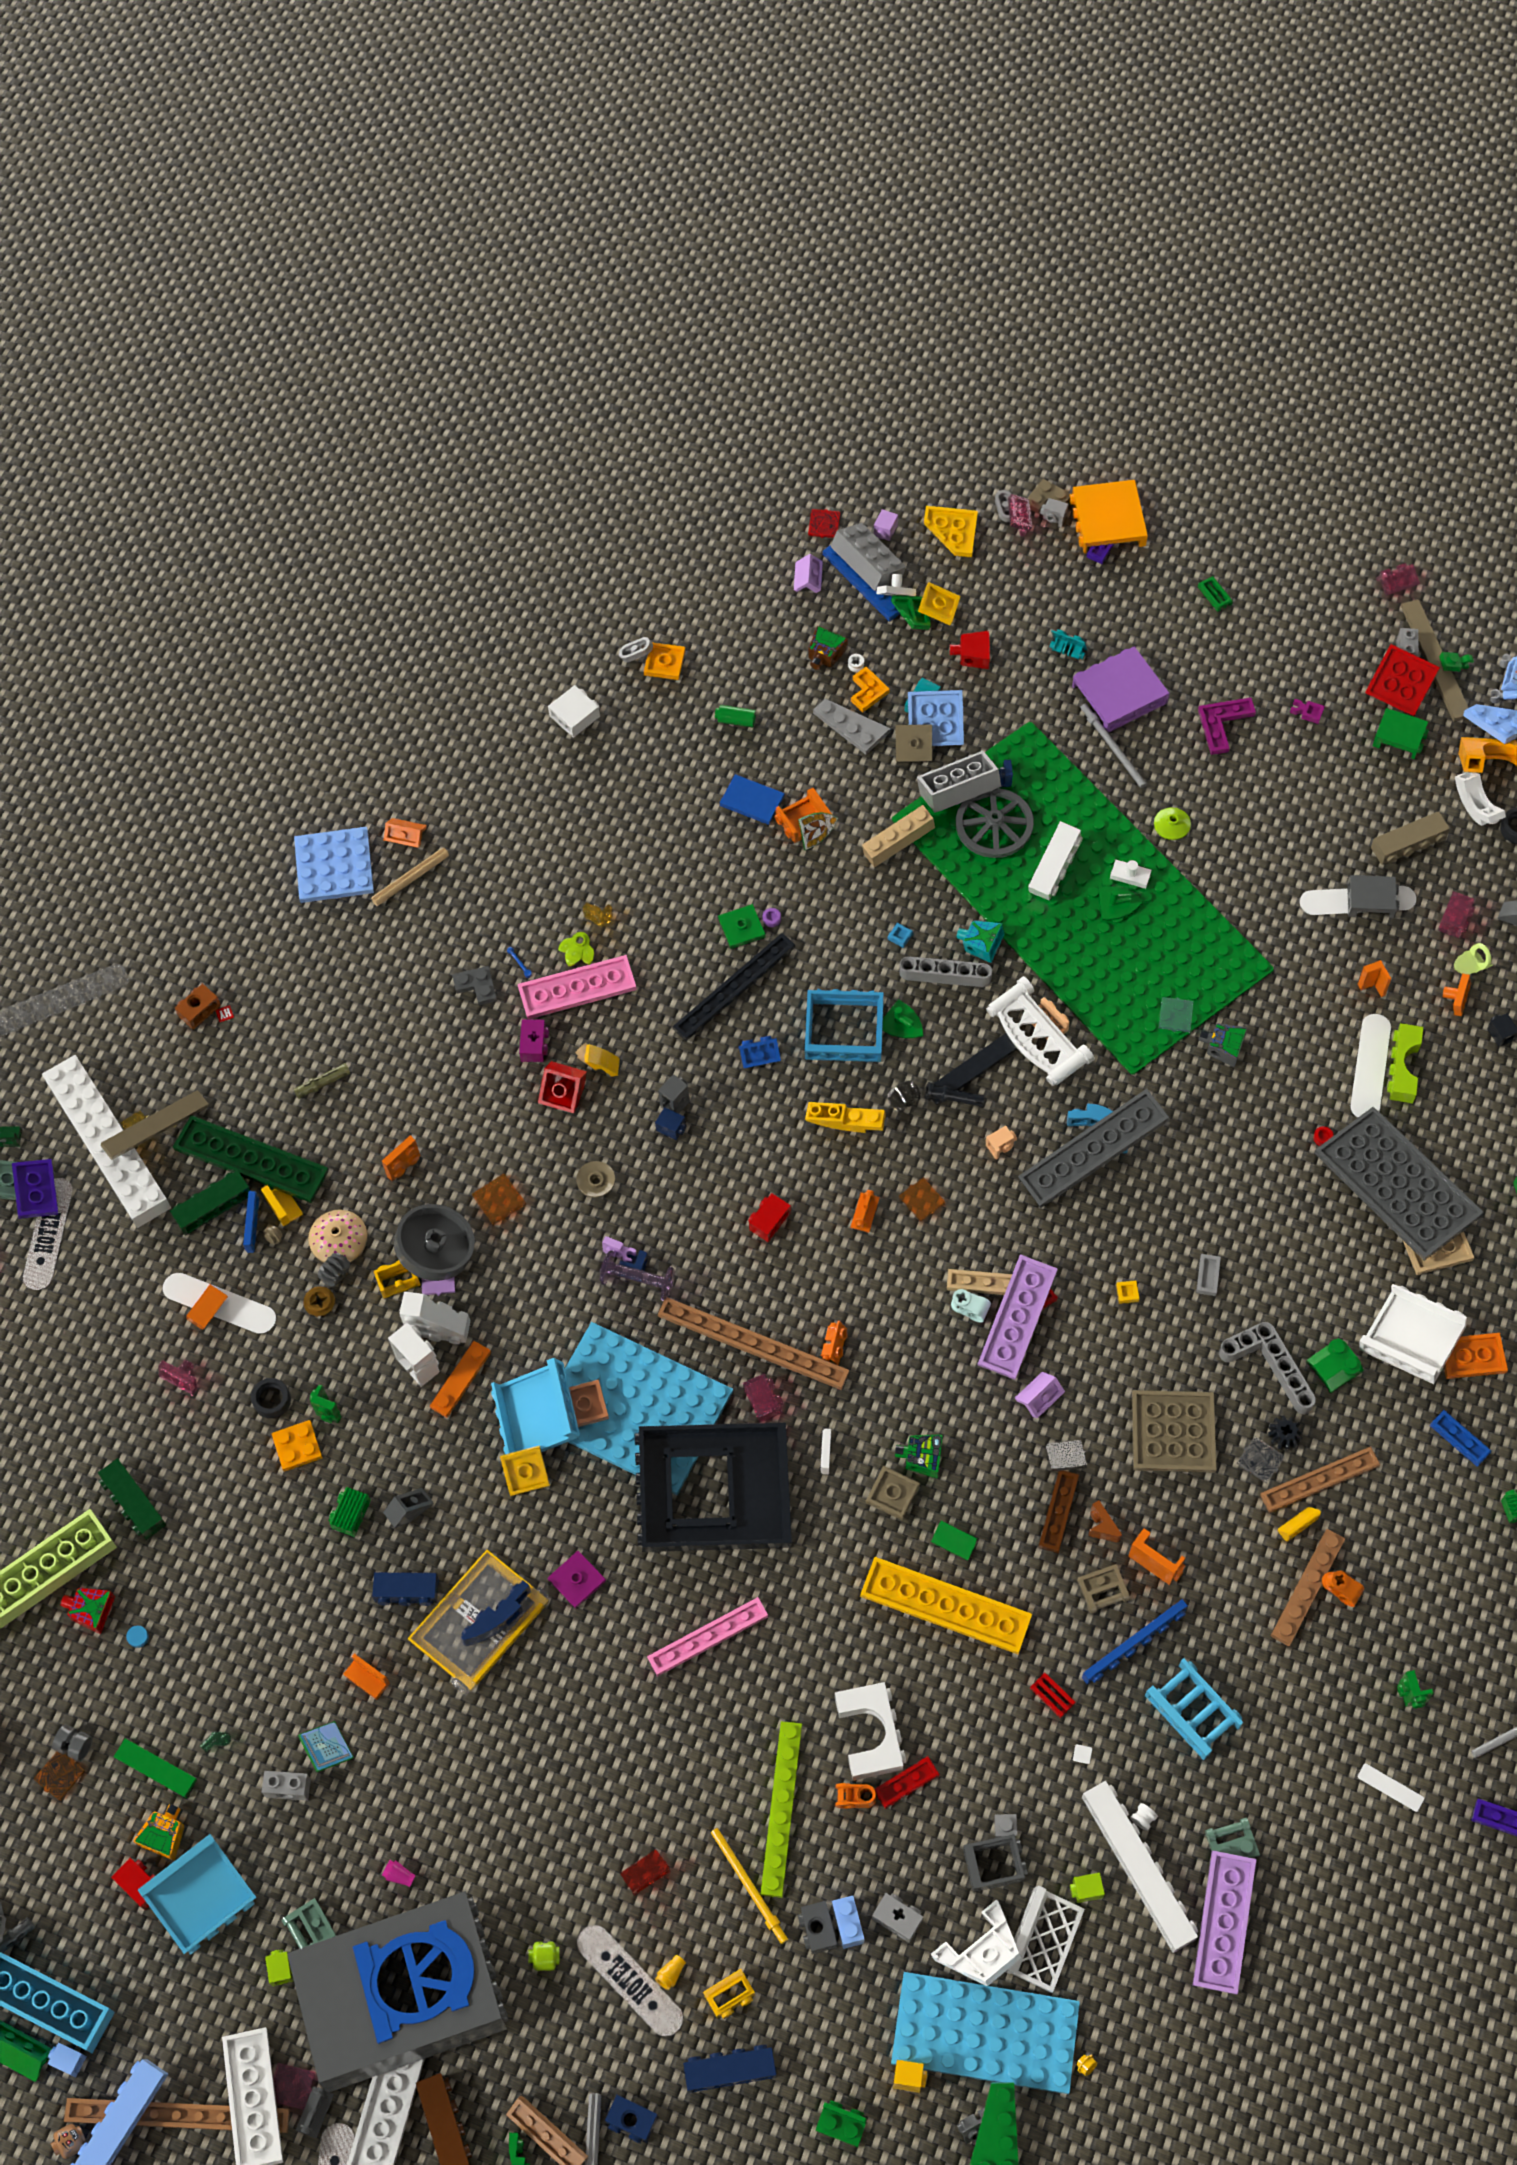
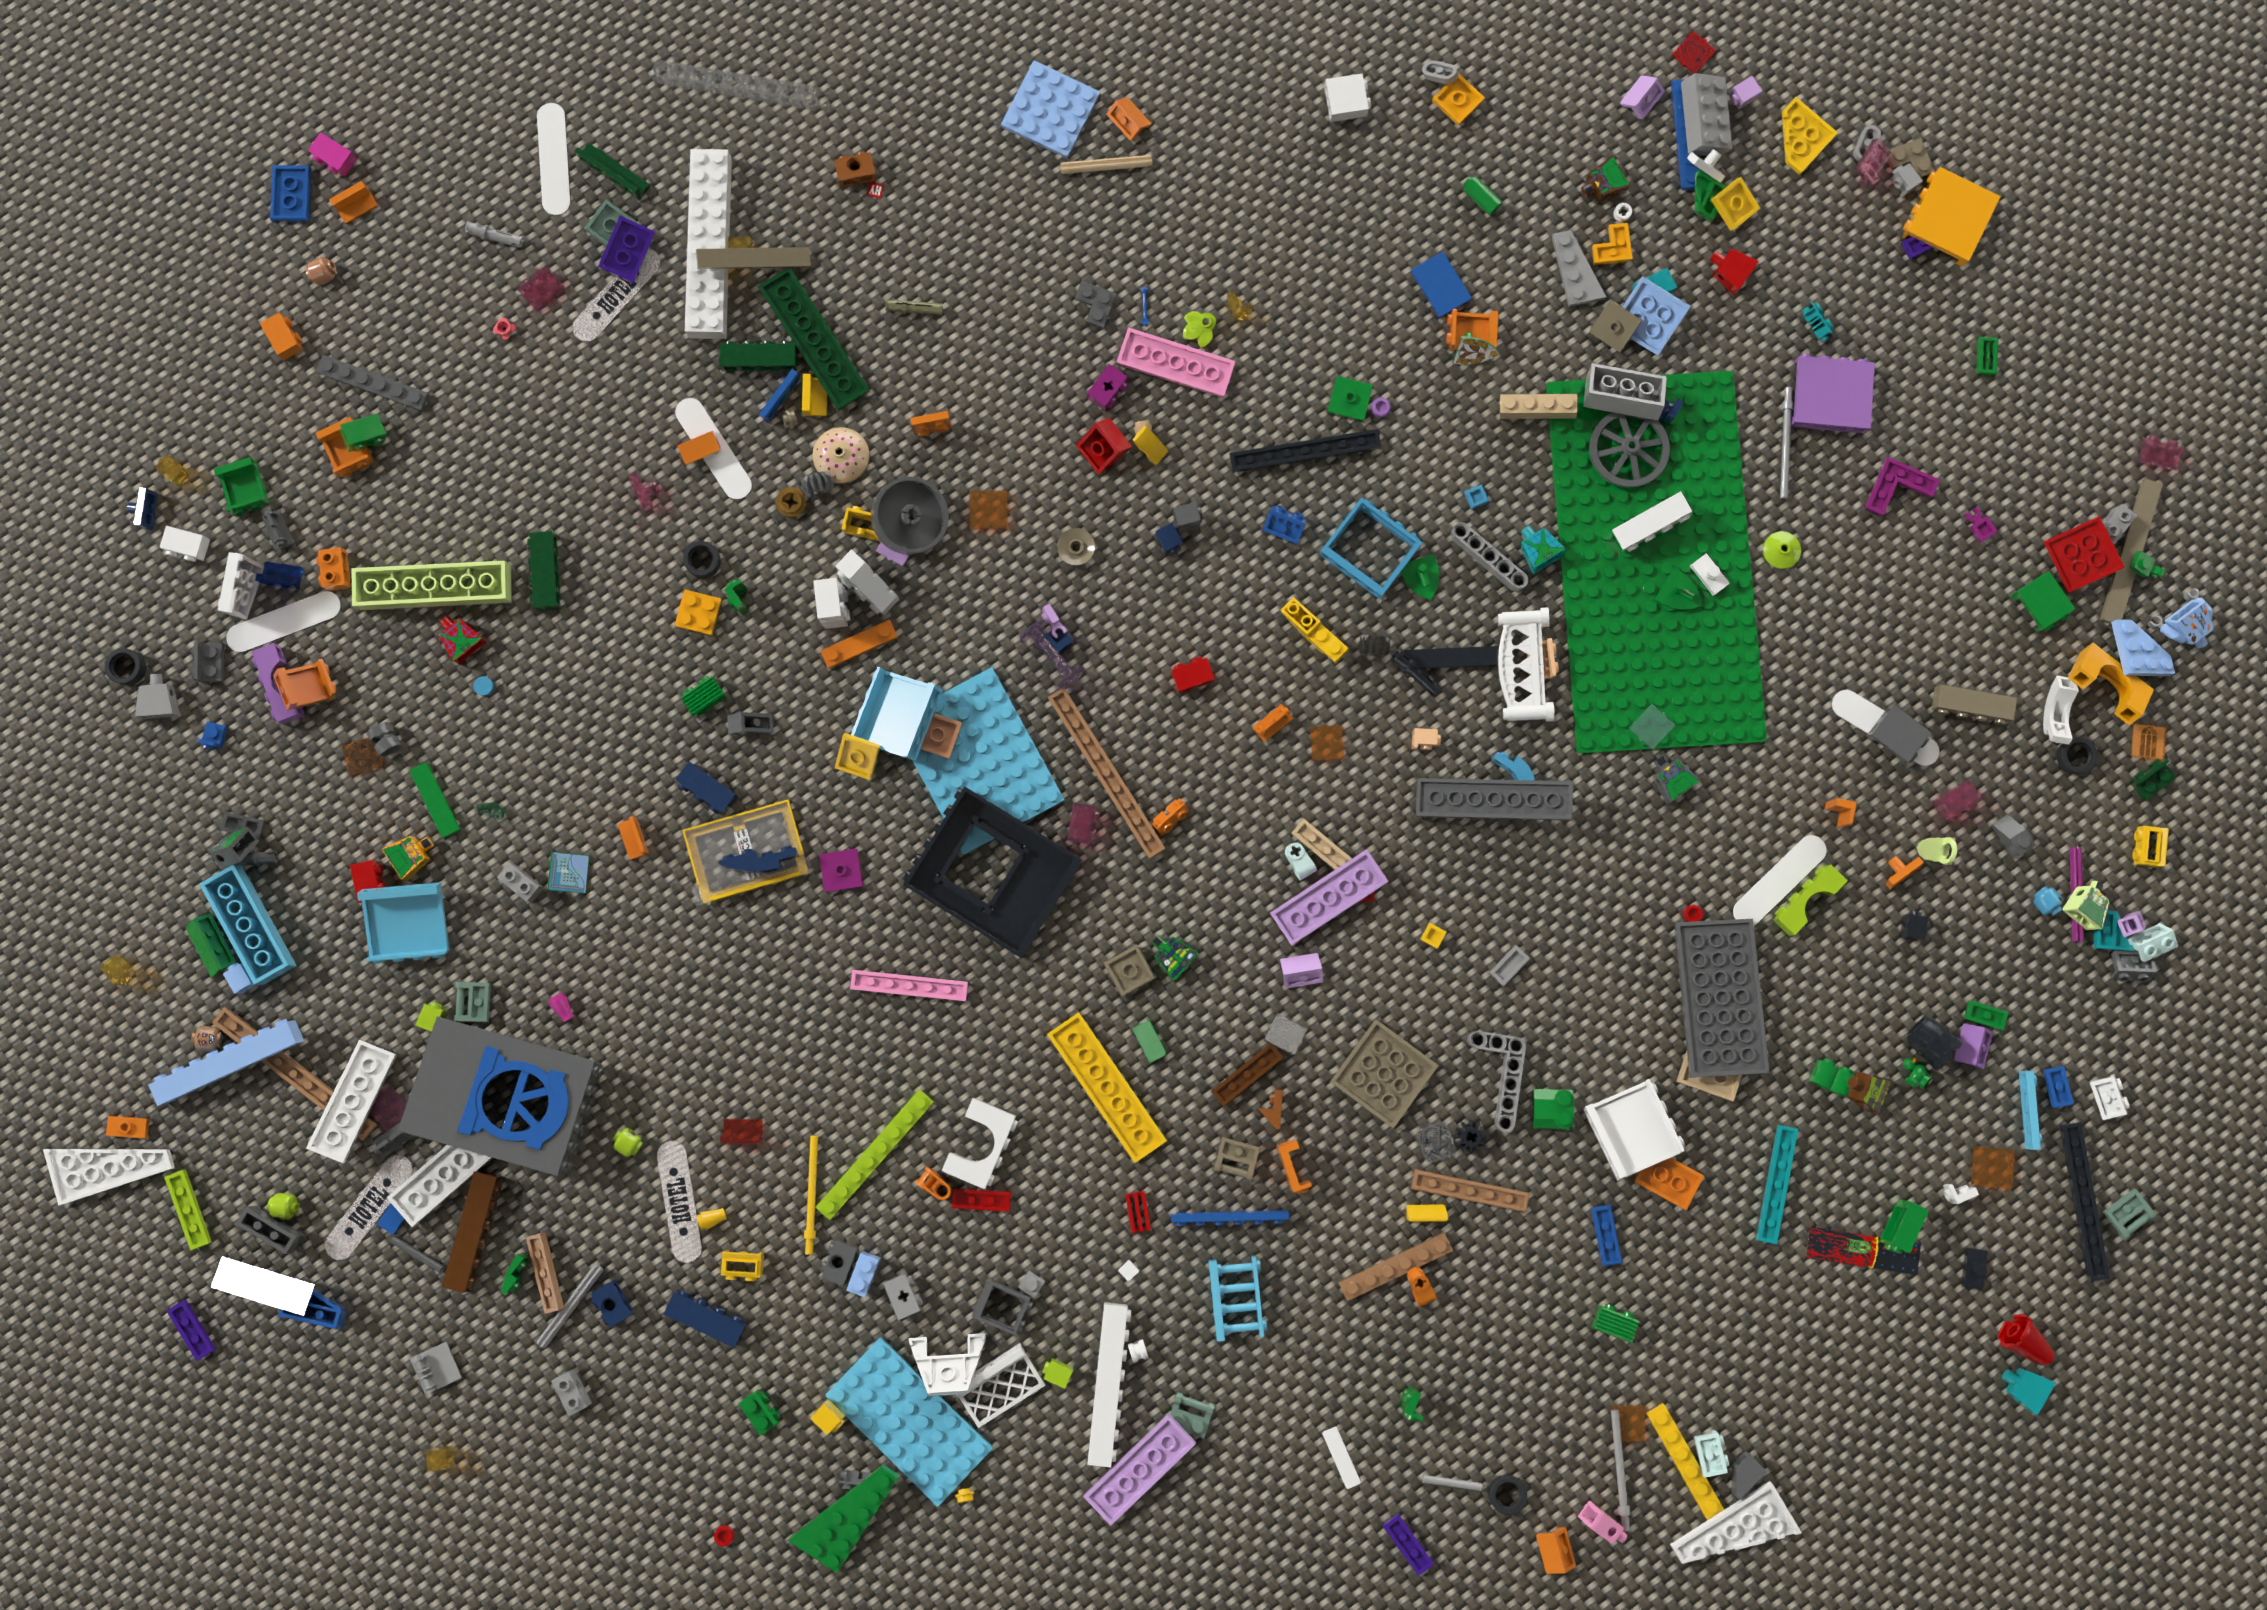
camera: 30 degrees right, 20 degrees up
white tile [821,1429,831,1474] -> none

